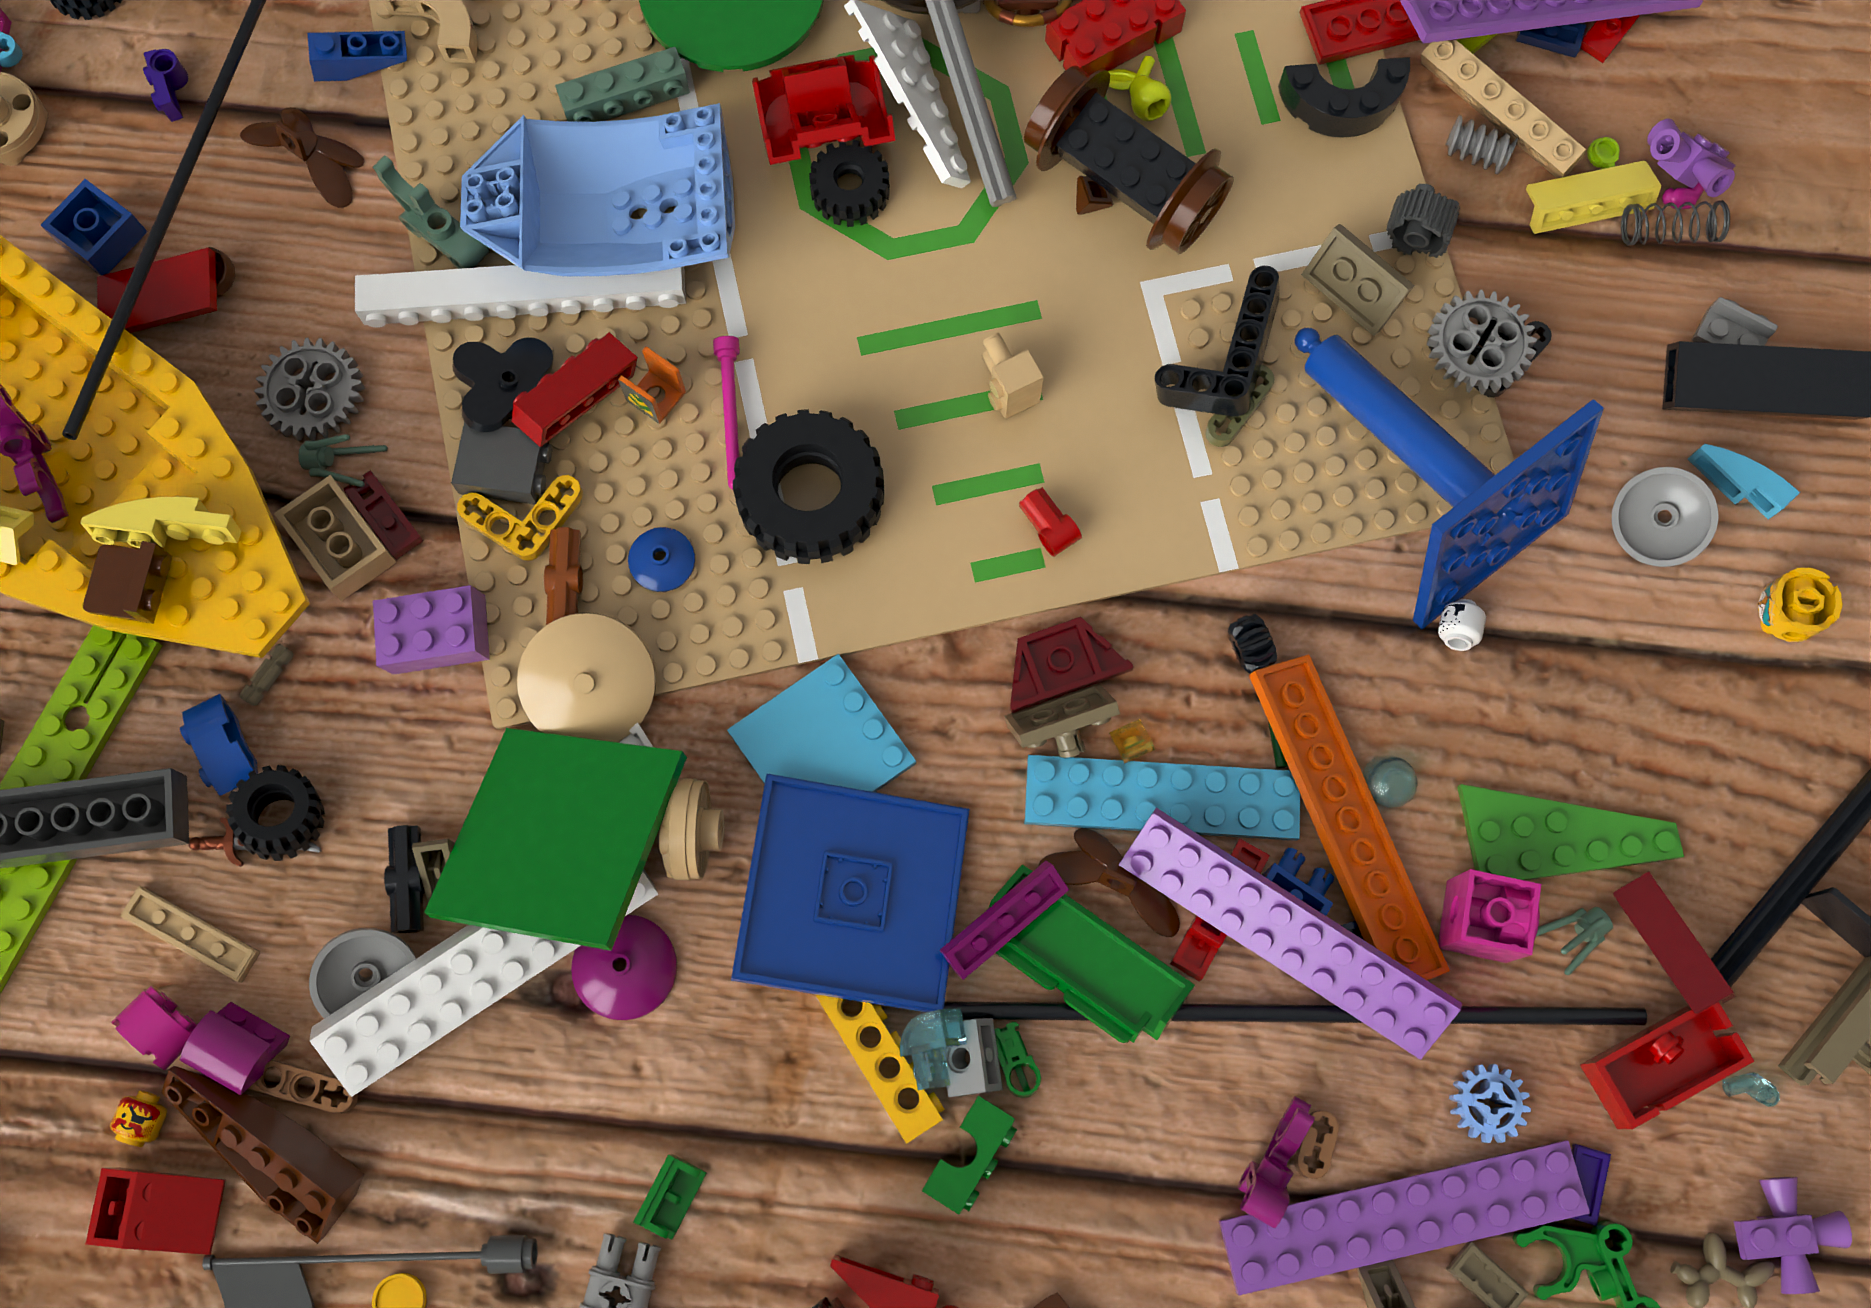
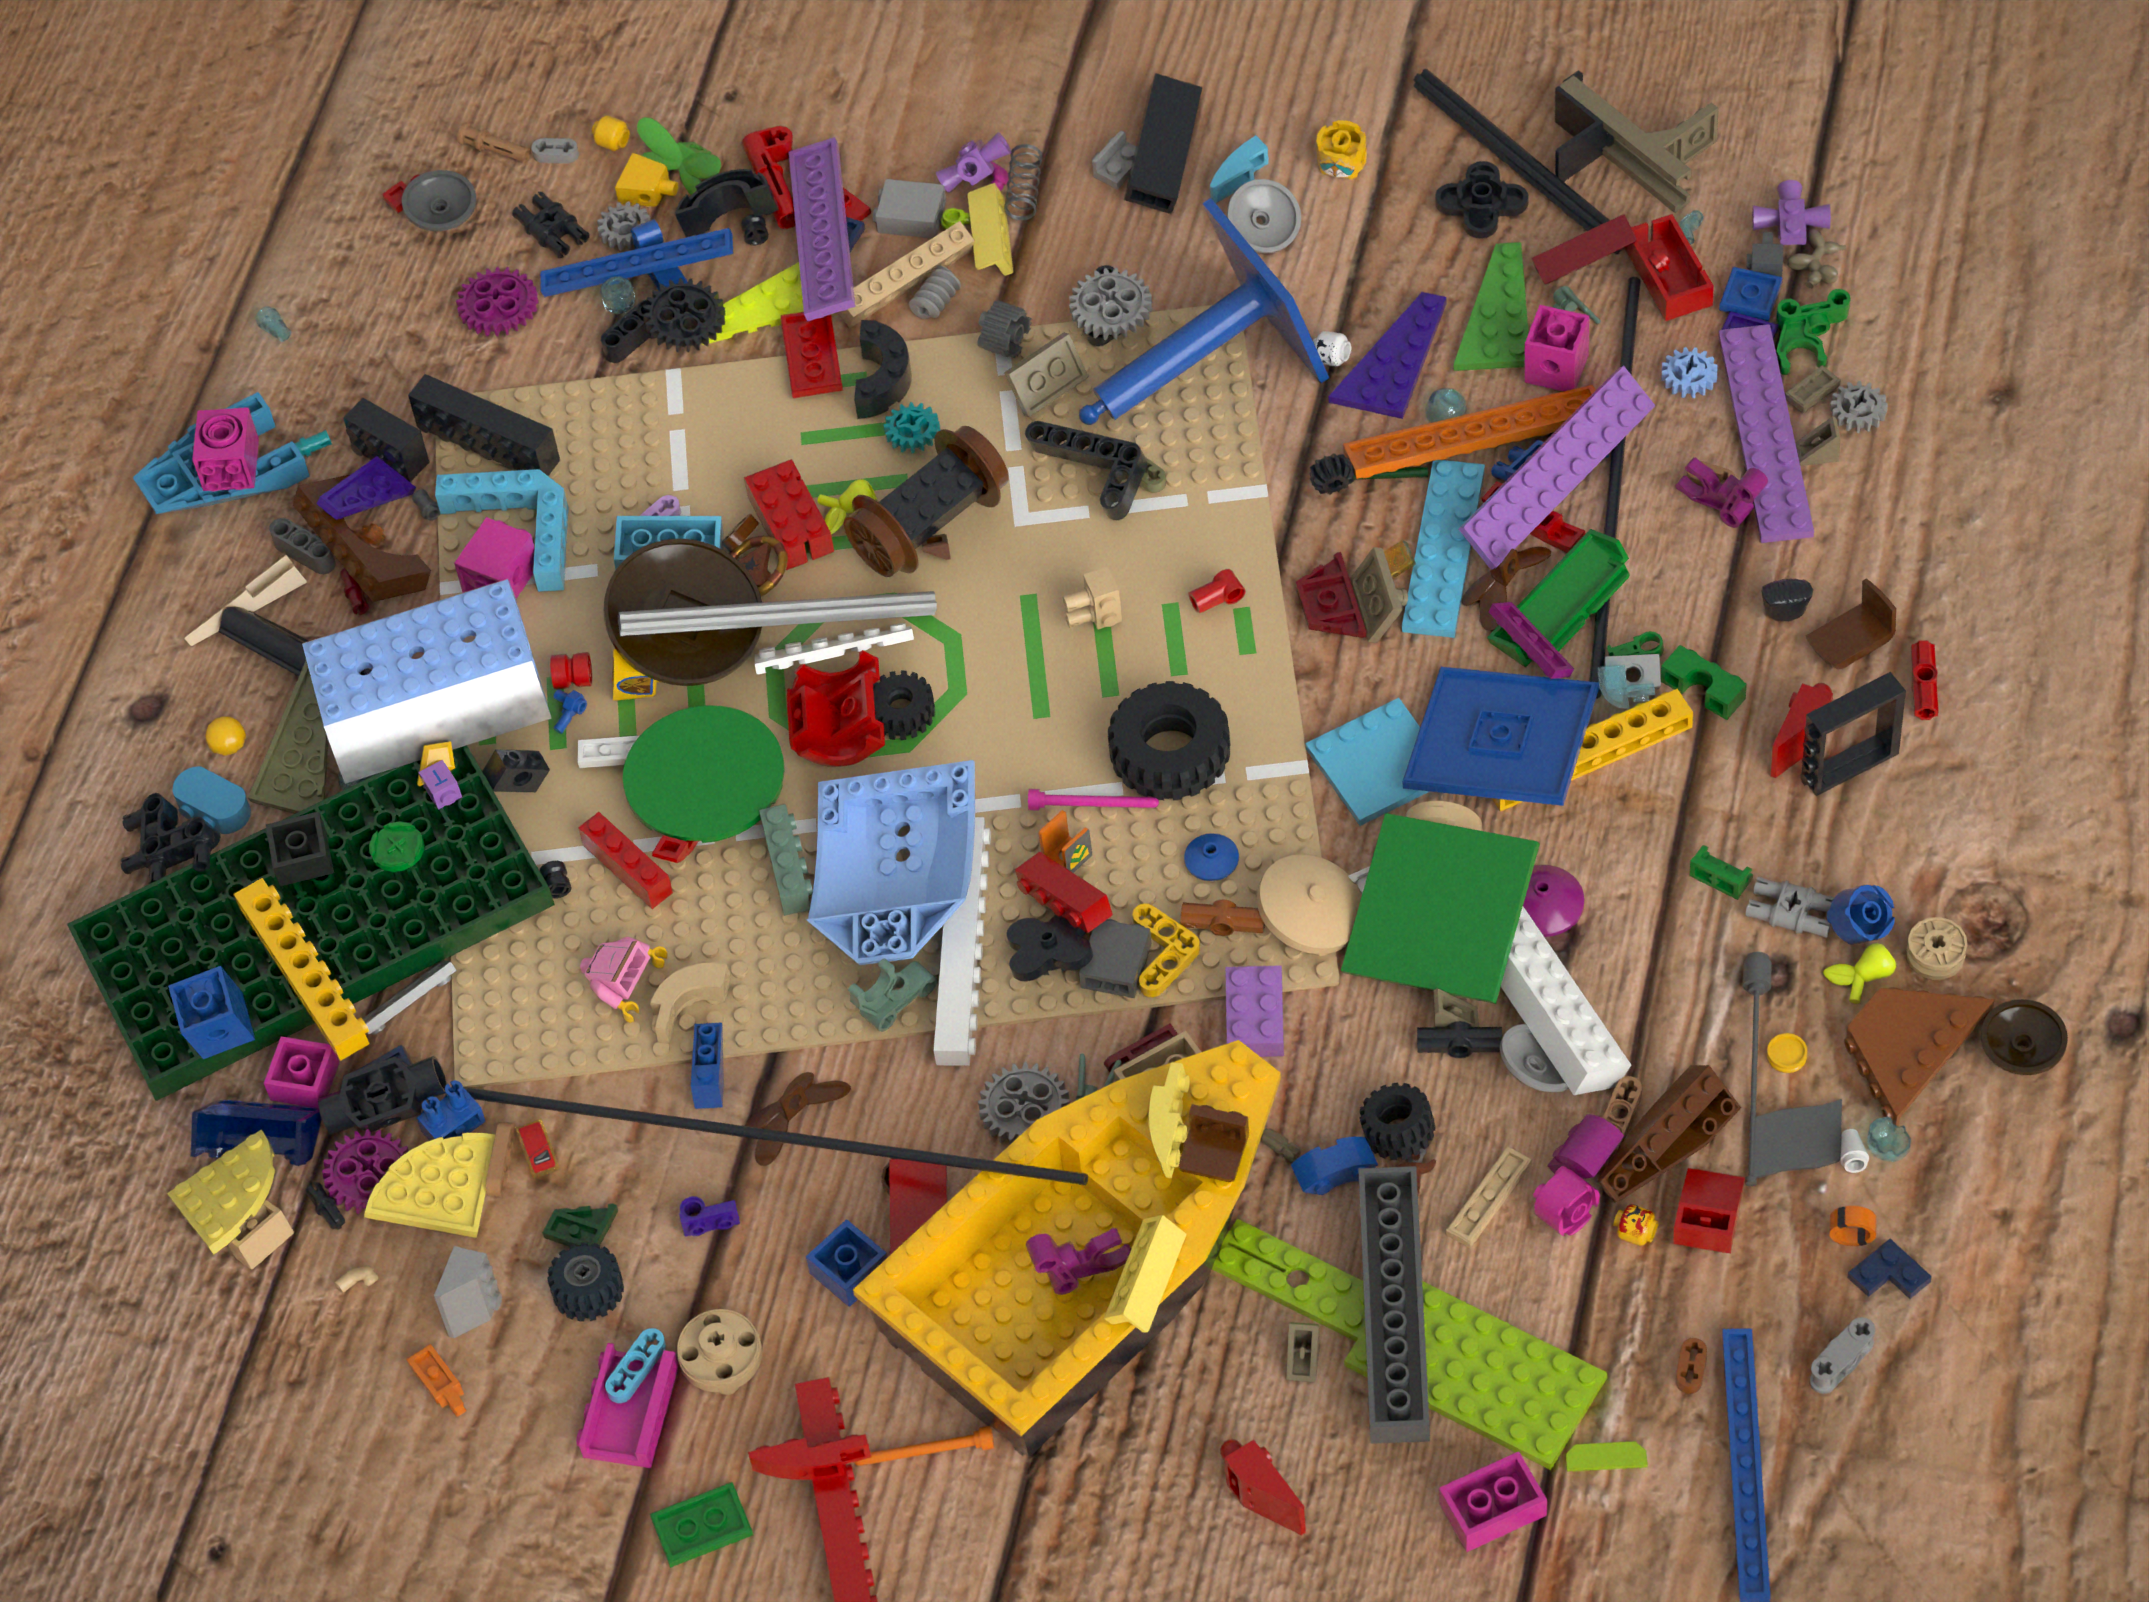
camera: 75 degrees left, 20 degrees down
none -> light grey brick [873,179,946,238]
none -> teal gear [884,402,940,453]
none -> dark purple wing [1328,292,1447,419]
none -> black plant [1435,161,1529,239]
none -> blue plate [1719,267,1783,321]
none -> dark grey brick [1746,232,1783,277]
none -> black hair [1761,578,1813,622]

